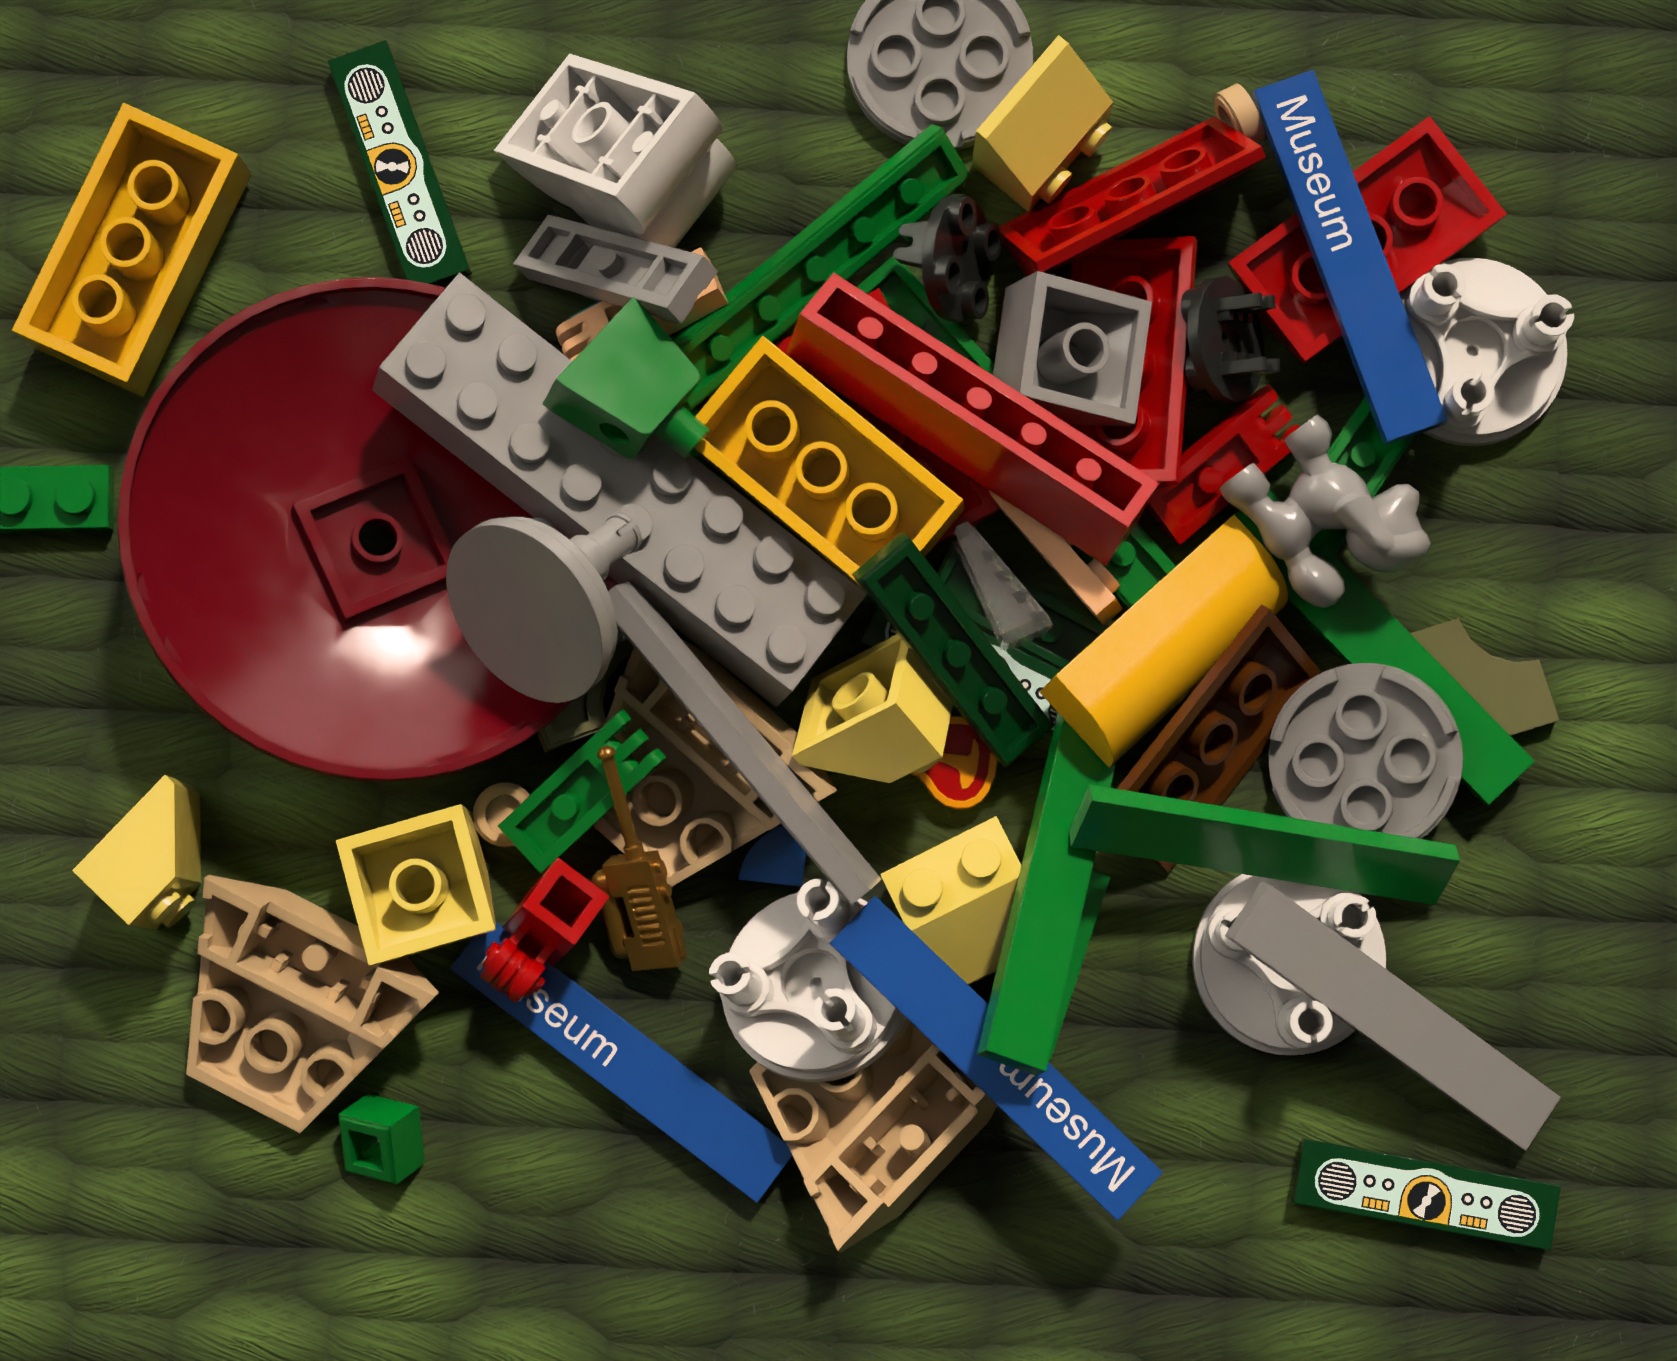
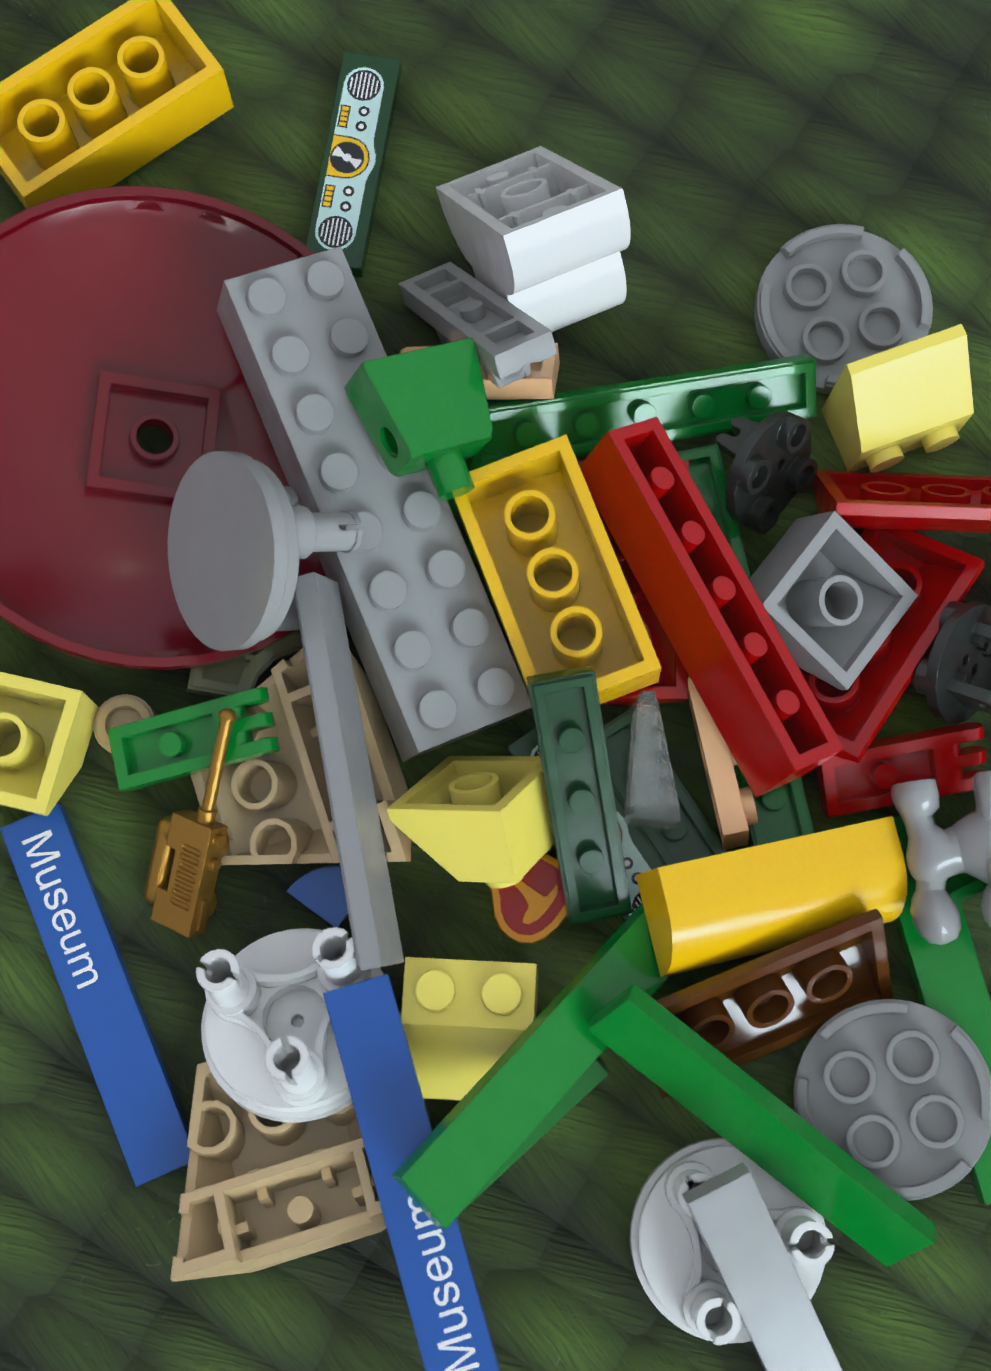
camera: 25 degrees right, 5 degrees down
red brick [480,857,610,1003] -> none

